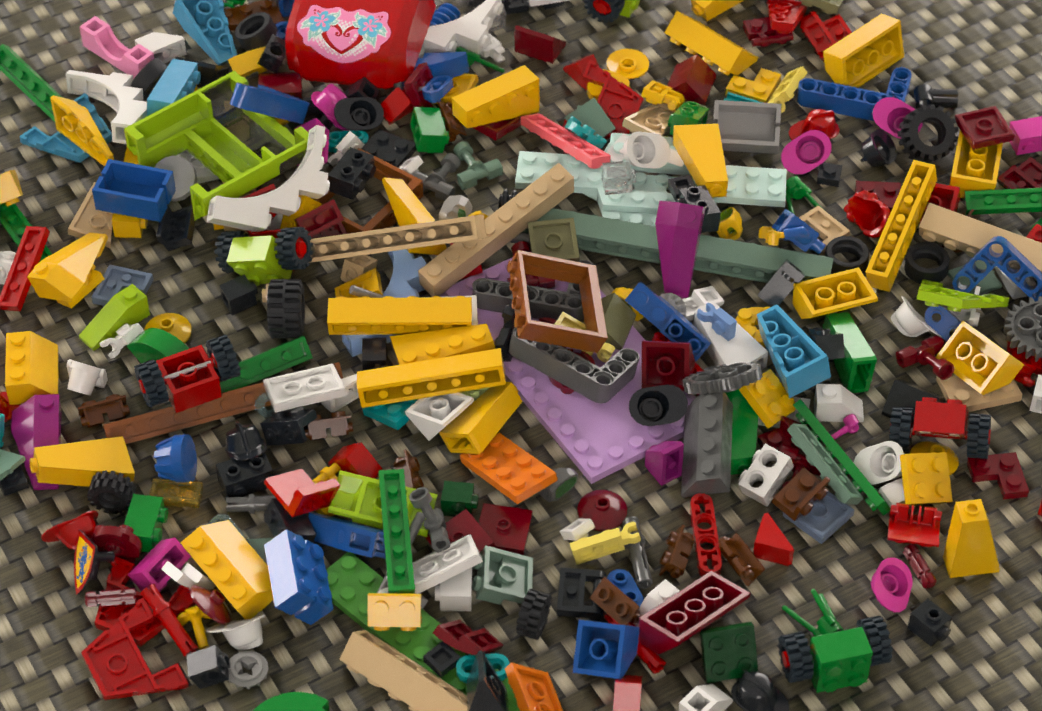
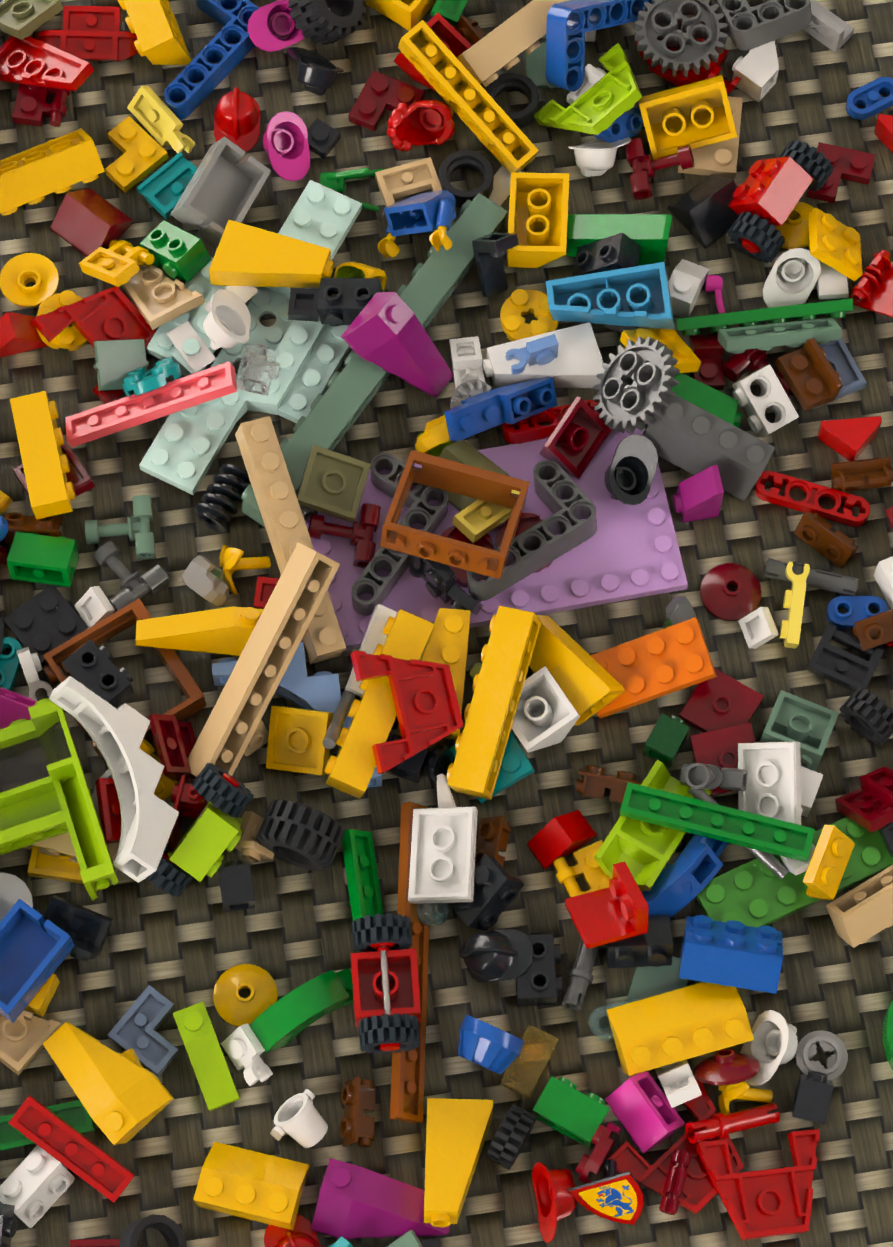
camera: 70 degrees left, 20 degrees up
none -> red wing [350,650,464,774]

